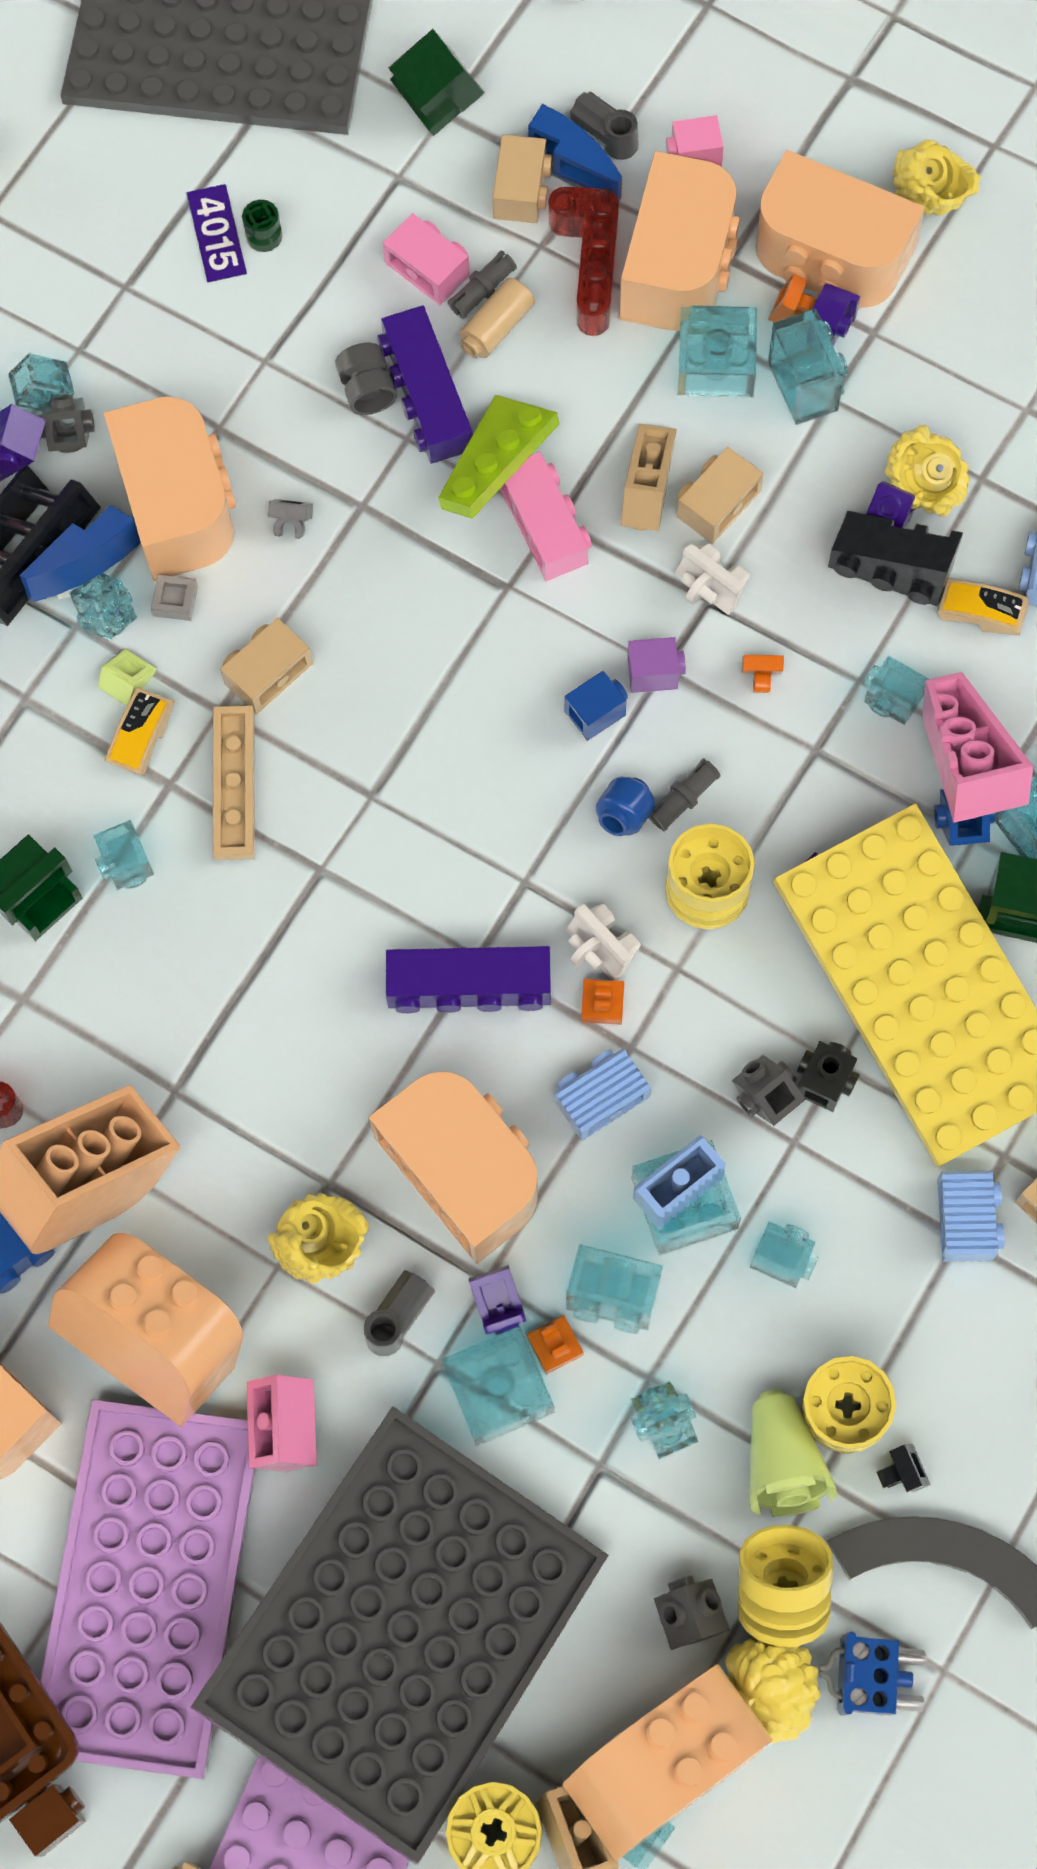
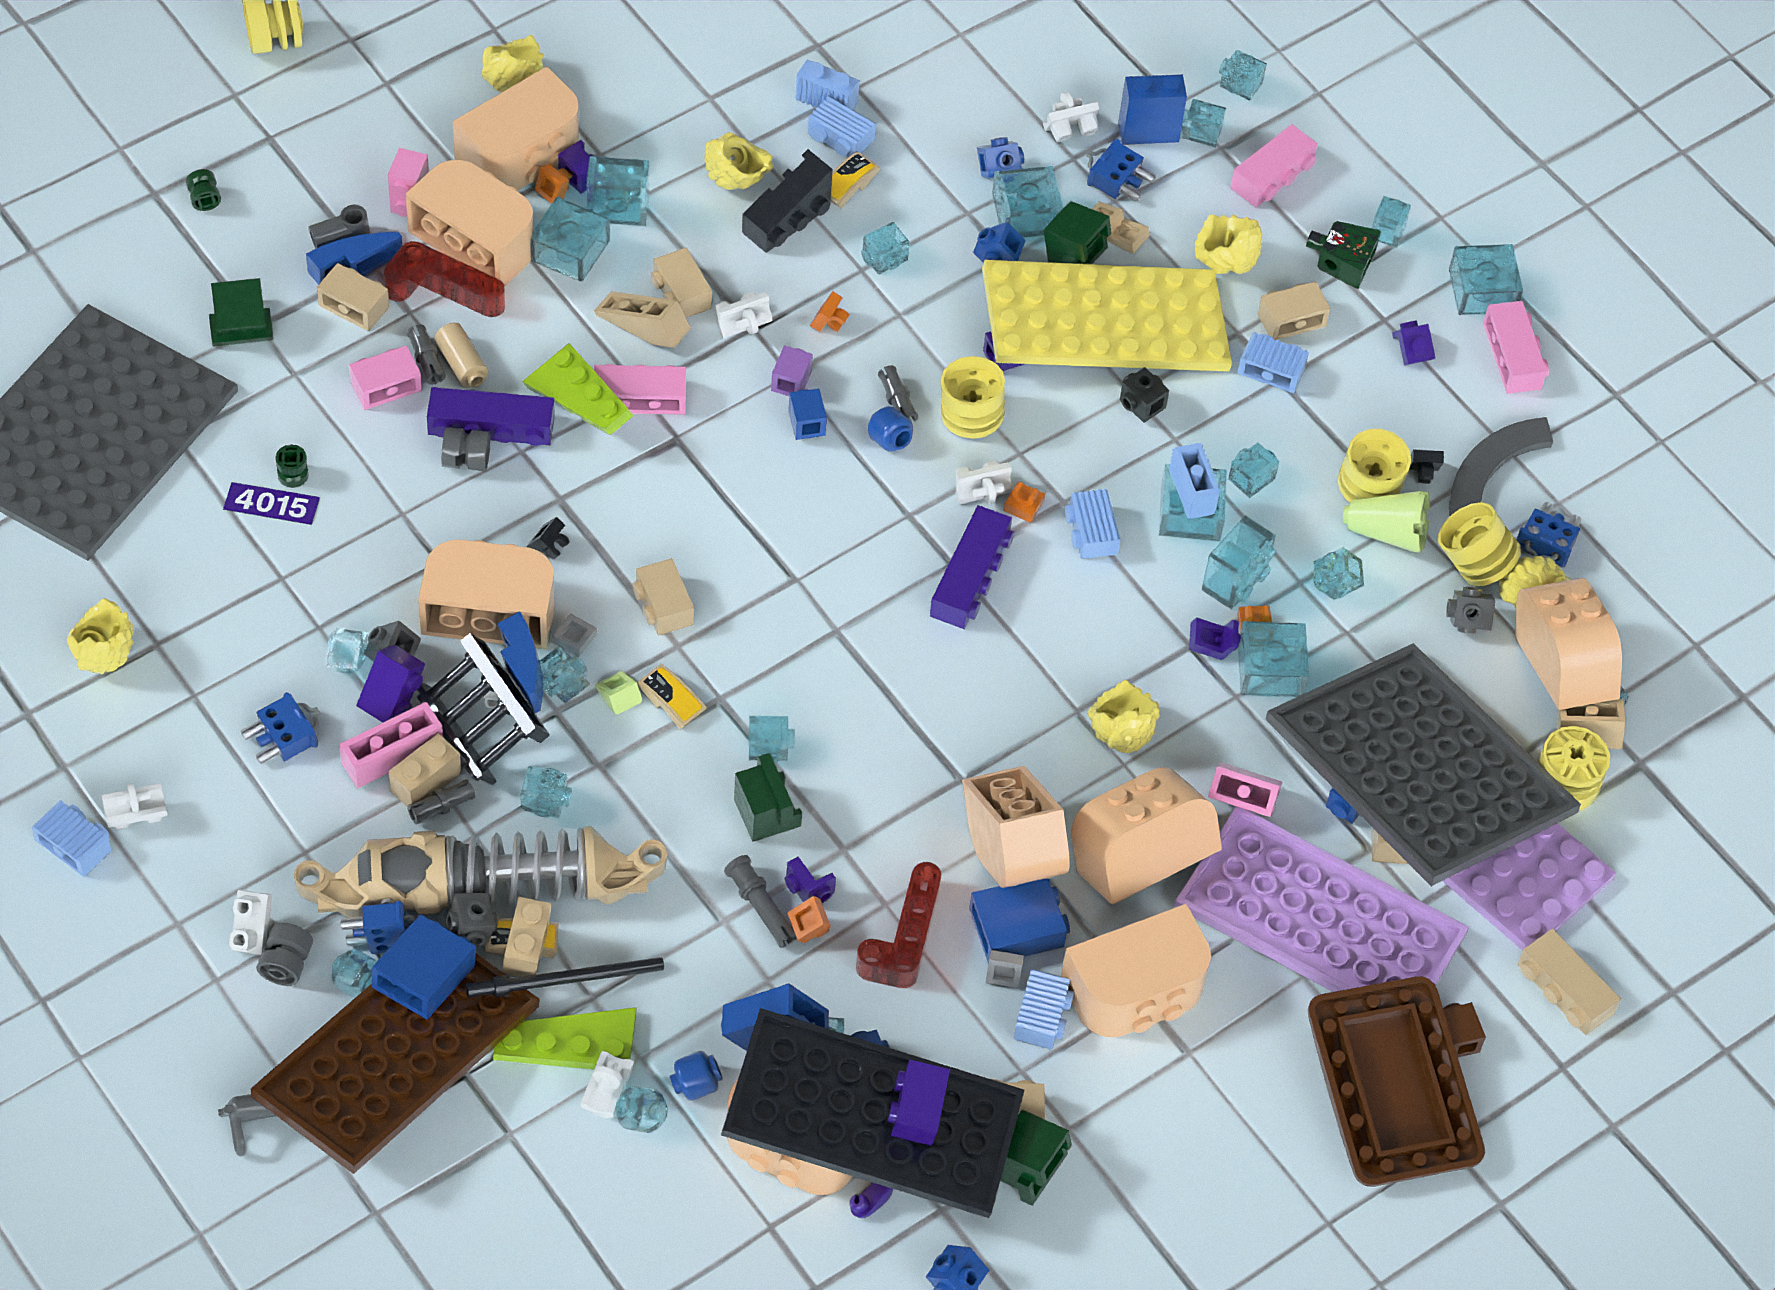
camera: 75 degrees left, 15 degrees down
tan plate [213,705,255,861] -> none
dark grey piece [364,1270,435,1356] -> none
light nougat brick [369,1072,538,1264] -> none
dark grey brick [732,1055,805,1126] -> none
dark purple bracket [866,481,915,528] -> none
bright pink wedge [922,672,1033,823] -> none

